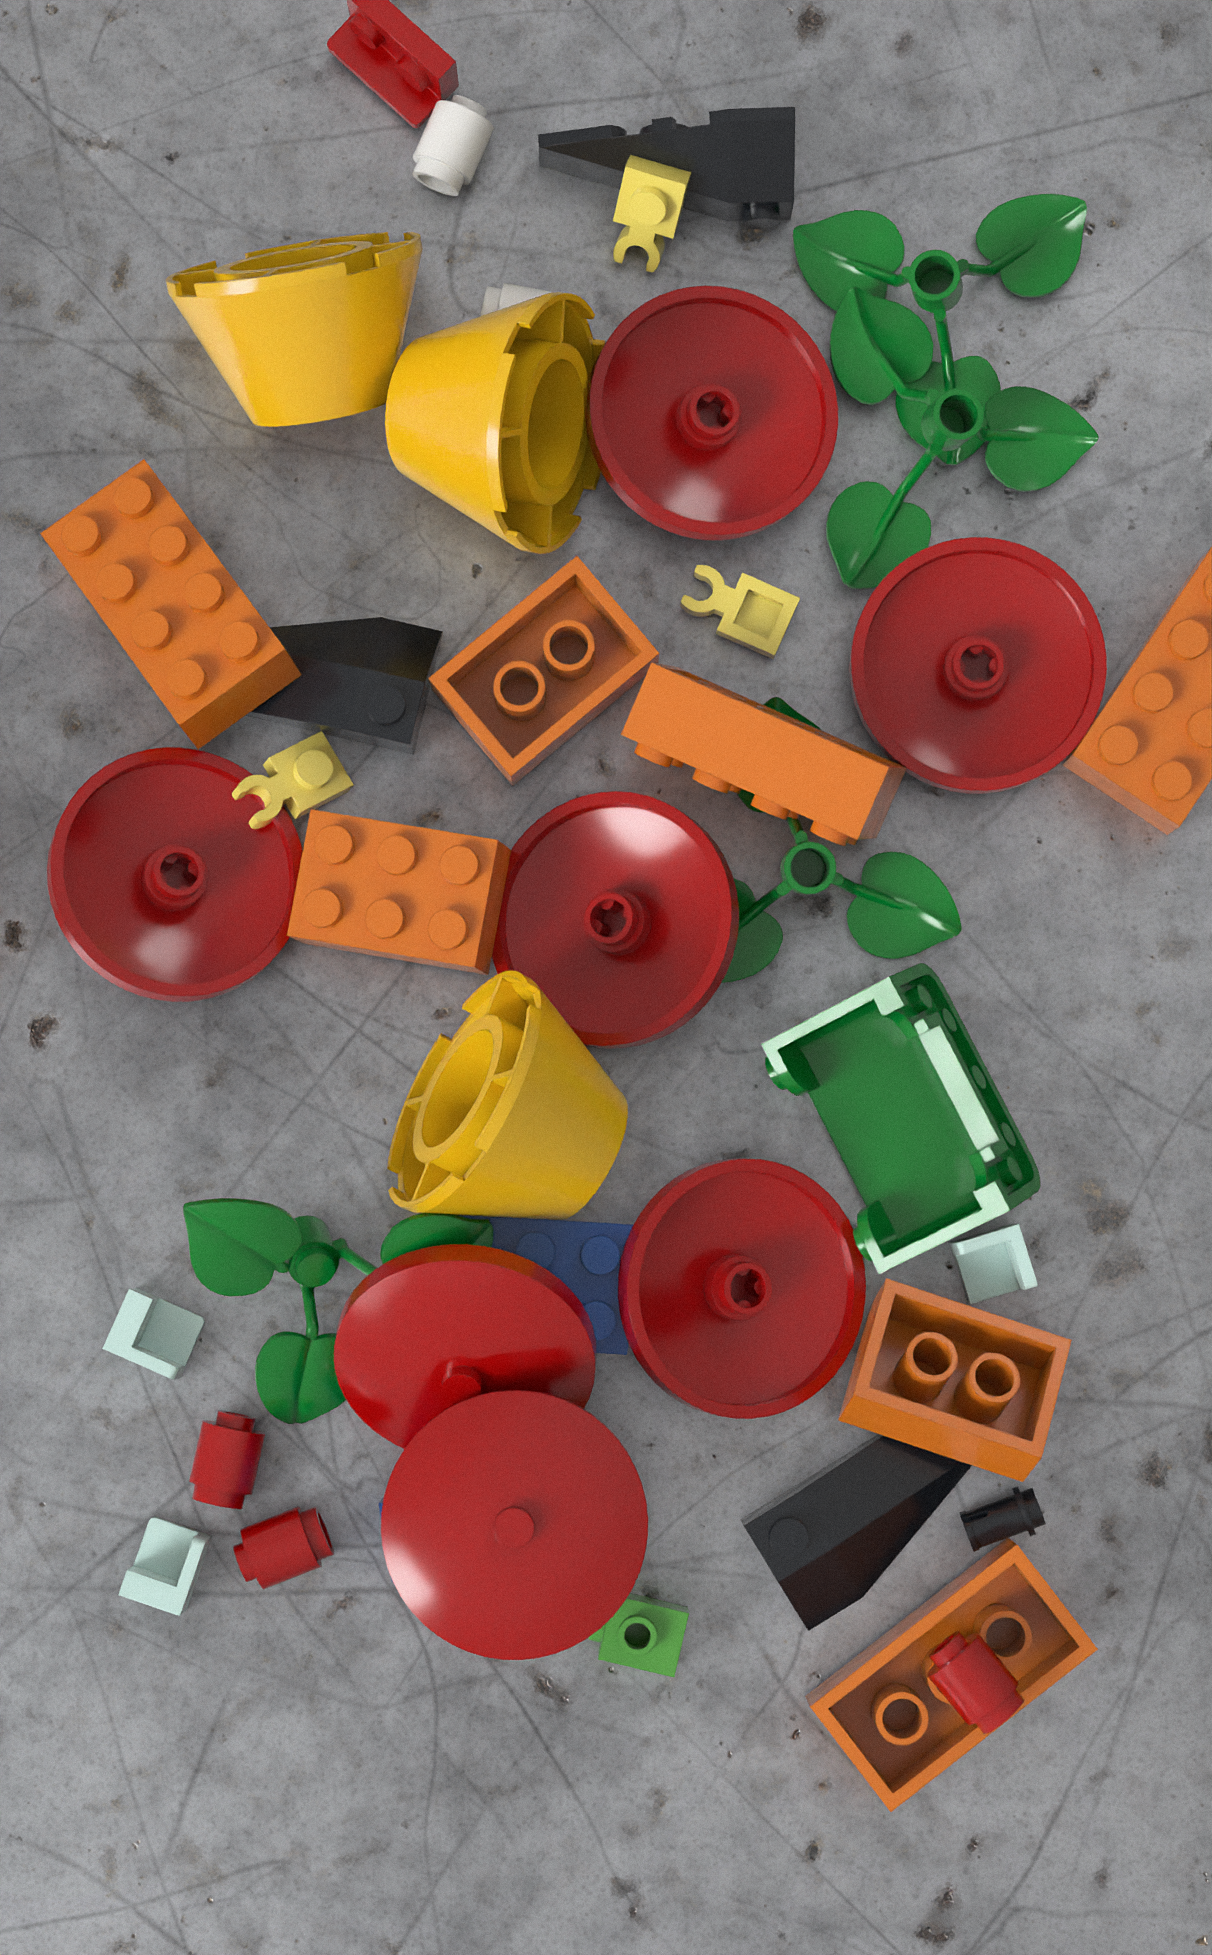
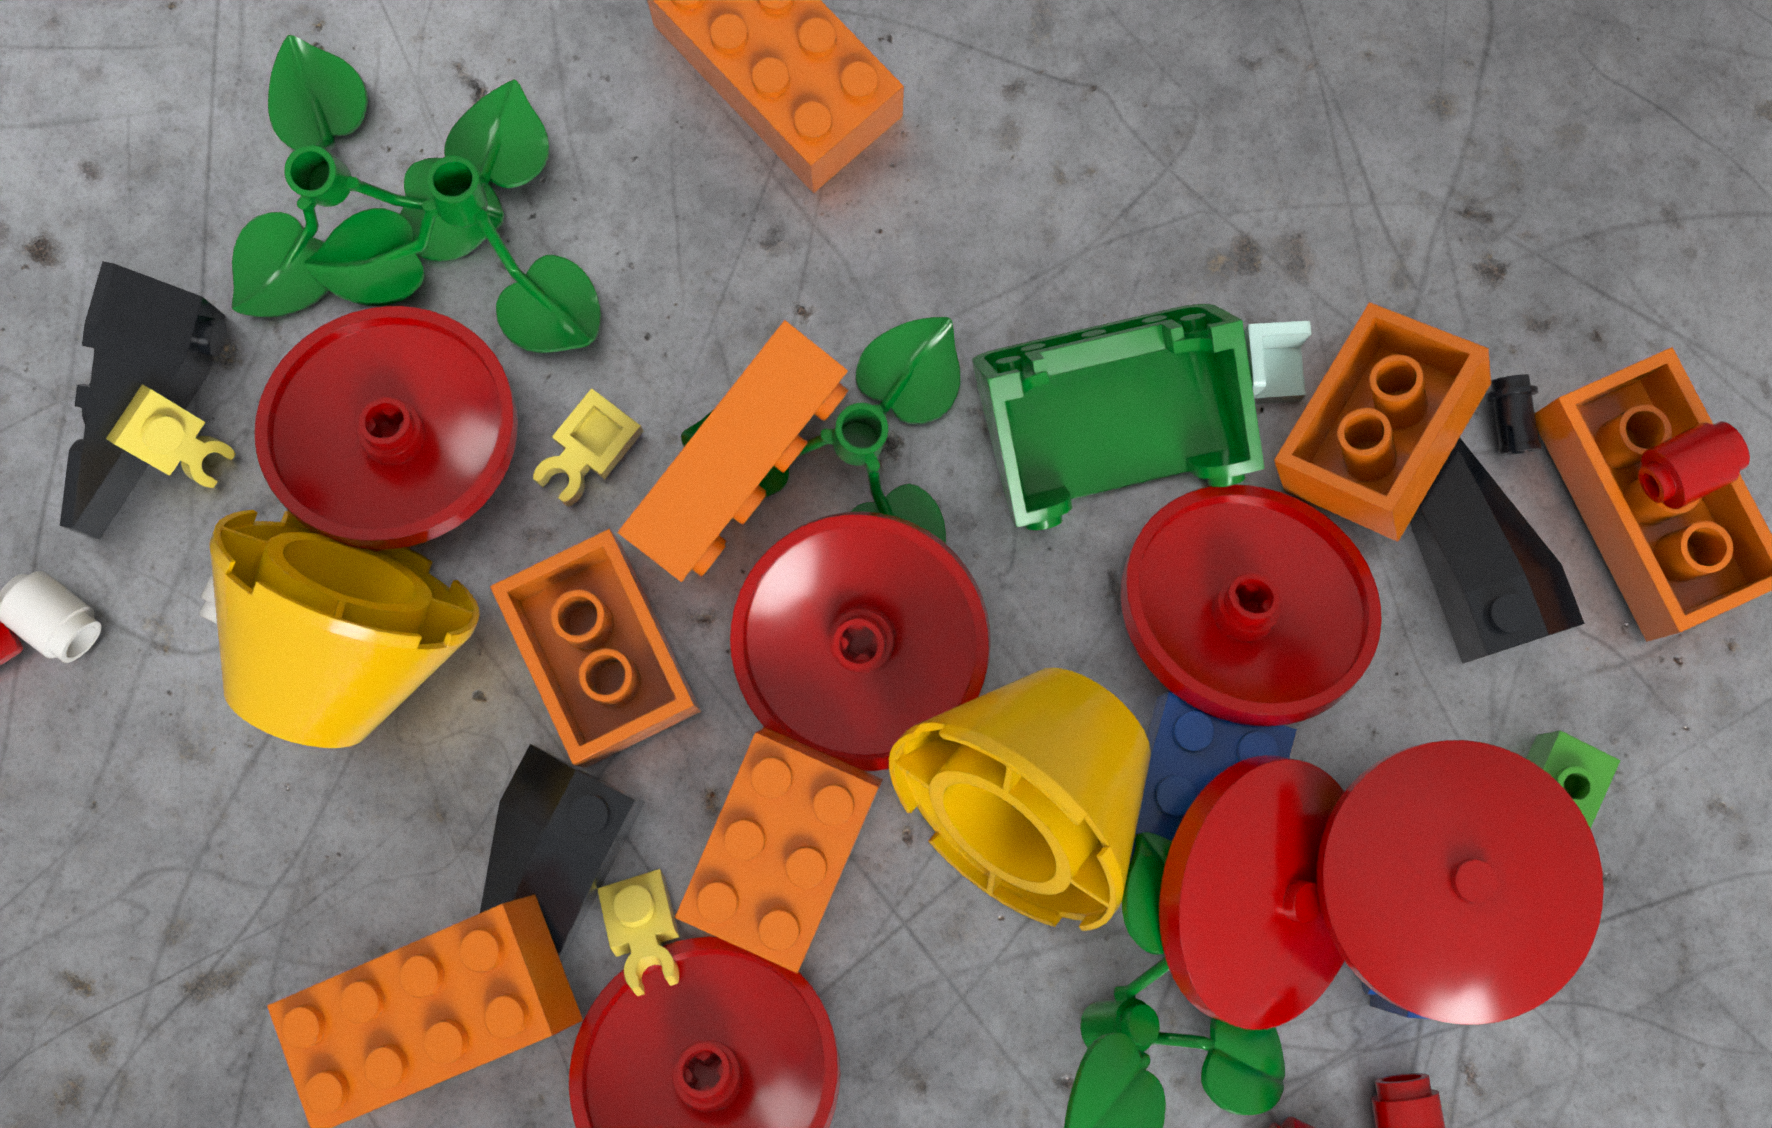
camera: 75 degrees left, 5 degrees down
yellow cone [166,232,423,427] -> none
red dish [849,537,1107,794] -> none

